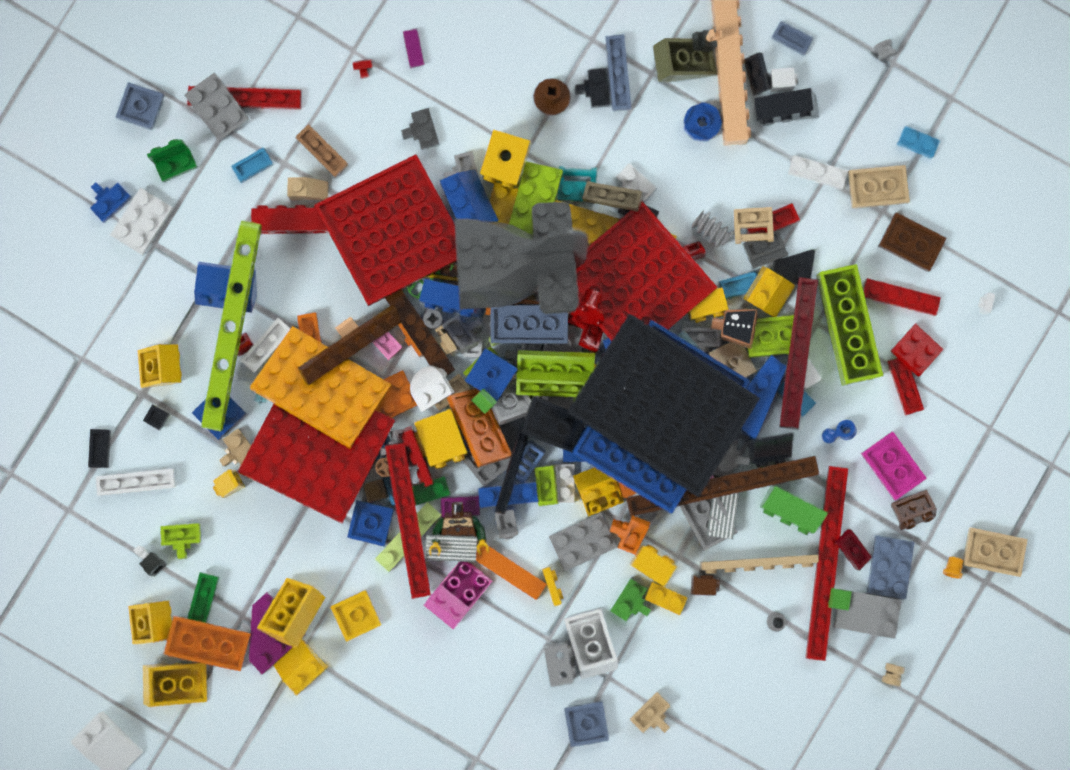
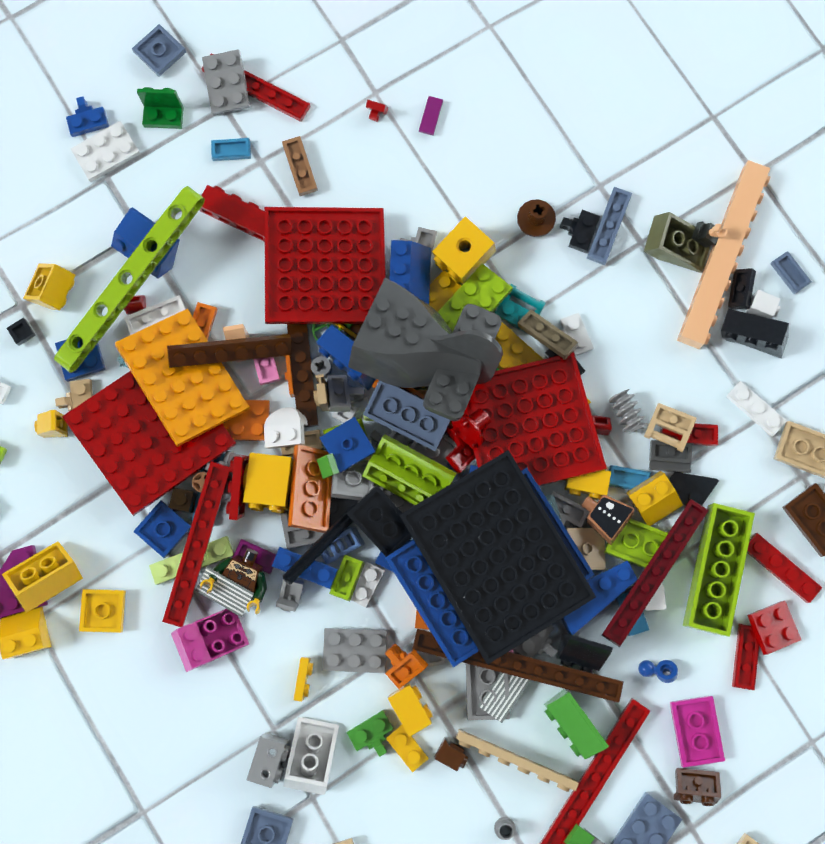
camera: 30 degrees right, 5 degrees down
tan slope [287,177,329,201] -> none
dark grey hinge [401,108,440,150] -> none
green plate [412,476,451,506] -> none
orange tile [476,546,547,600] -> none
yellow slope [573,467,624,517] -> none
blue plate [683,103,722,142] -> none
dark red plate [835,529,872,571] -> none

